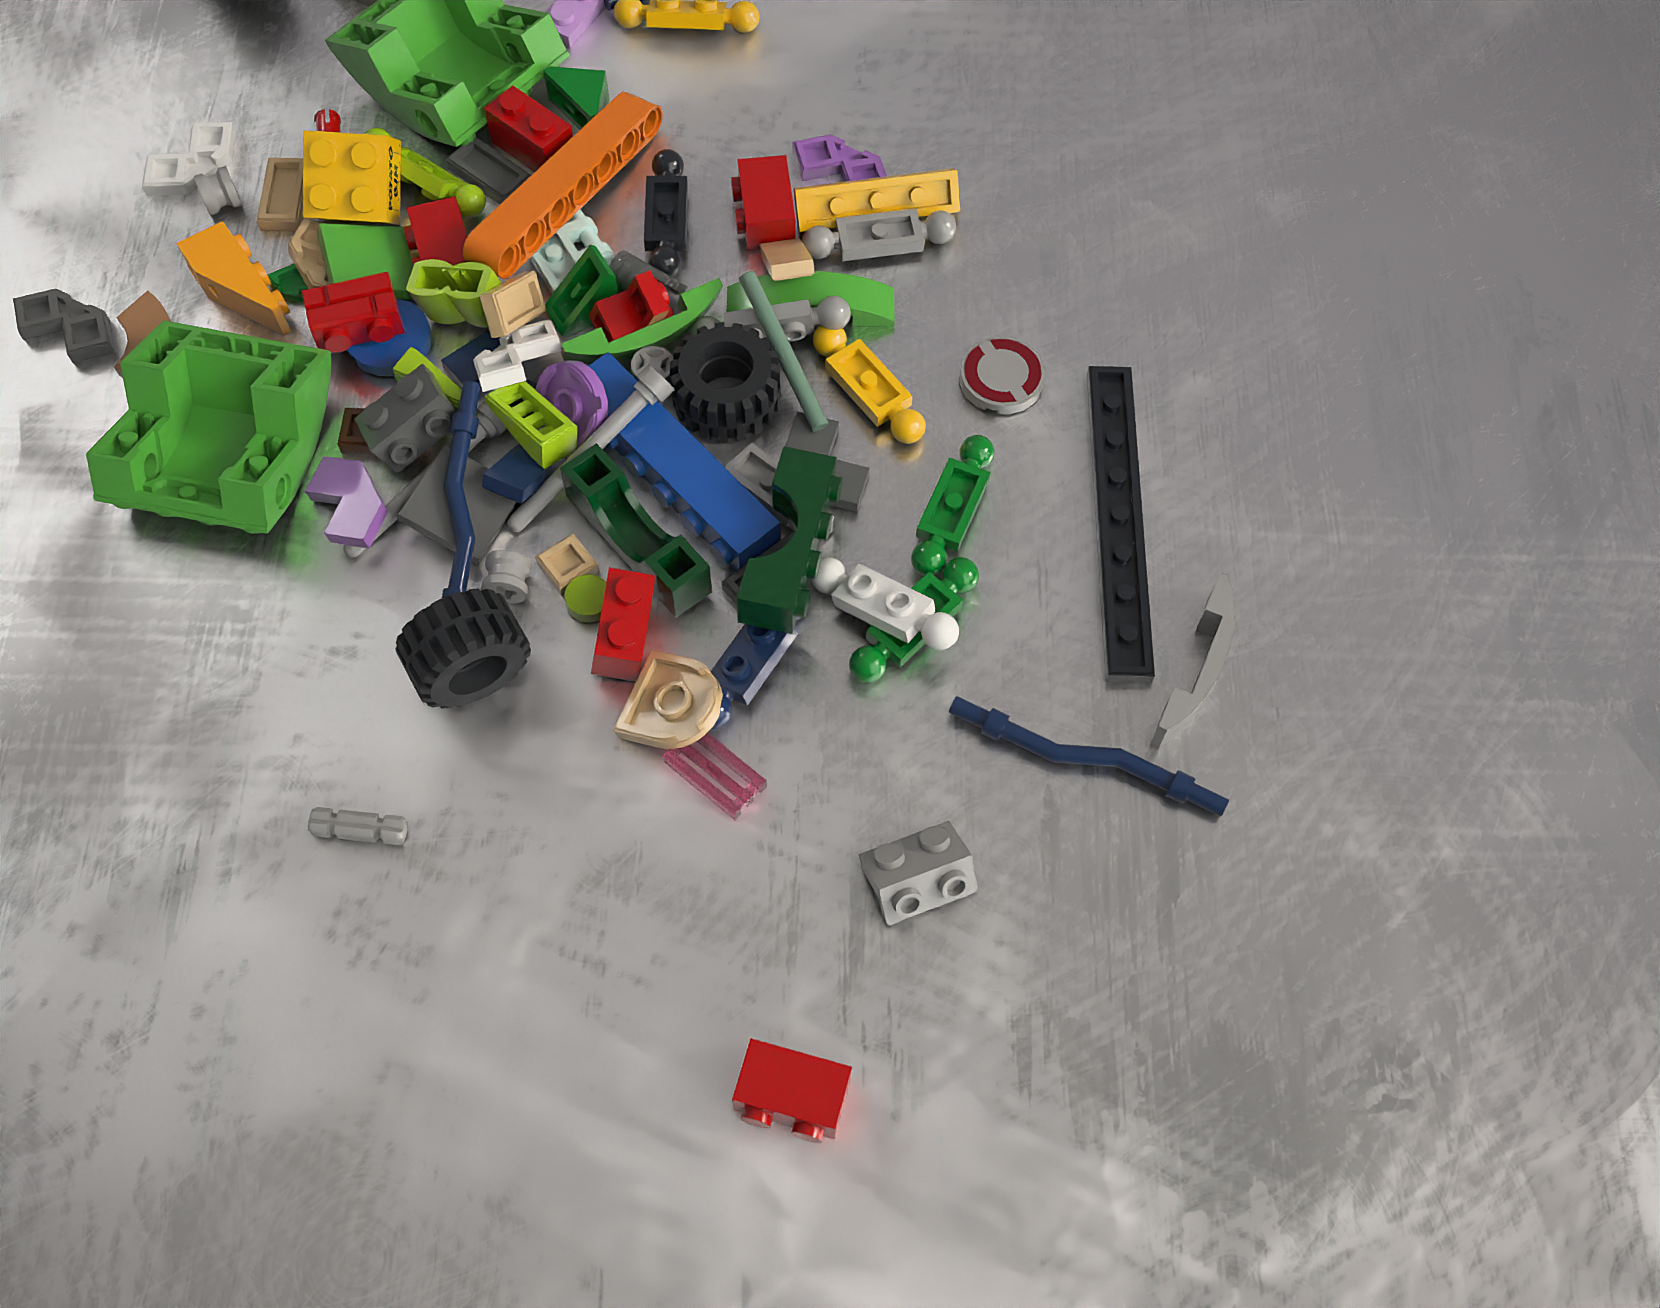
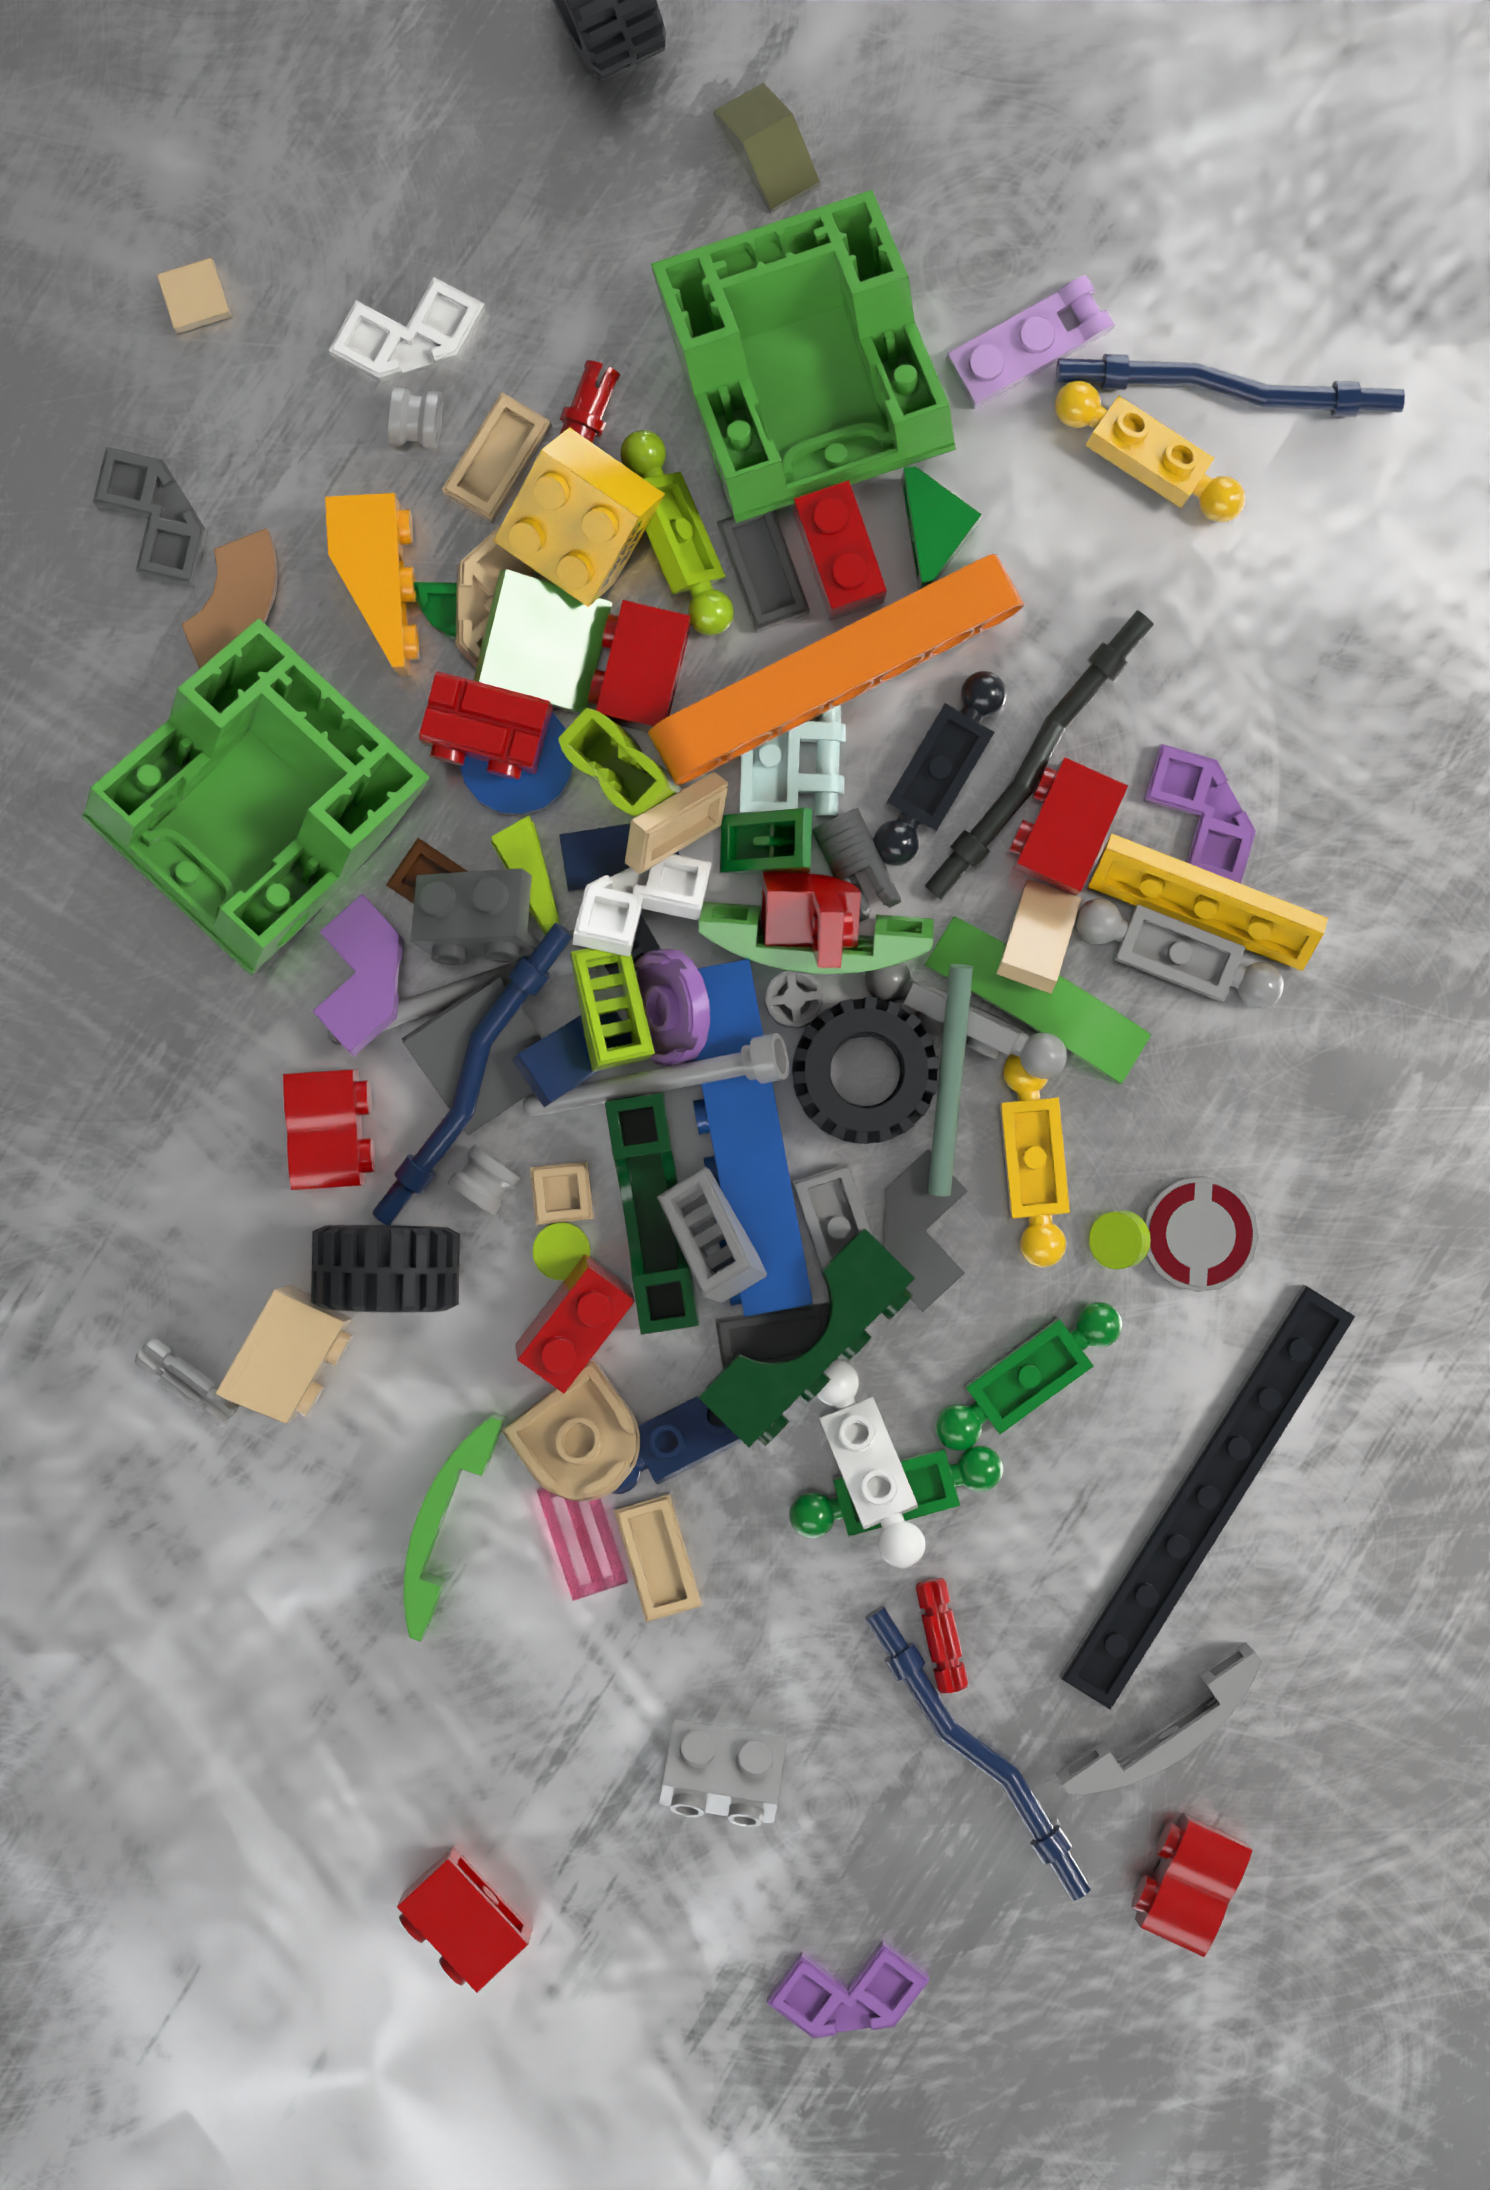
camera: 35 degrees right, 25 degrees up
none -> tan tile [157,257,232,334]
none -> tan slope [215,1285,353,1424]
none -> red brick [283,1069,375,1190]
none -> bright green slope [404,1413,507,1642]
none -> tan tile [614,1492,702,1622]
none -> light grey slope [657,1167,767,1303]
none -> medium lavender tile [767,1940,929,2038]
none -> red axle [915,1578,968,1693]
none -> pearl dark grey bar [924,610,1154,900]
none -> lime tile [1089,1210,1151,1270]
none -> red brick [1131,1813,1253,1957]

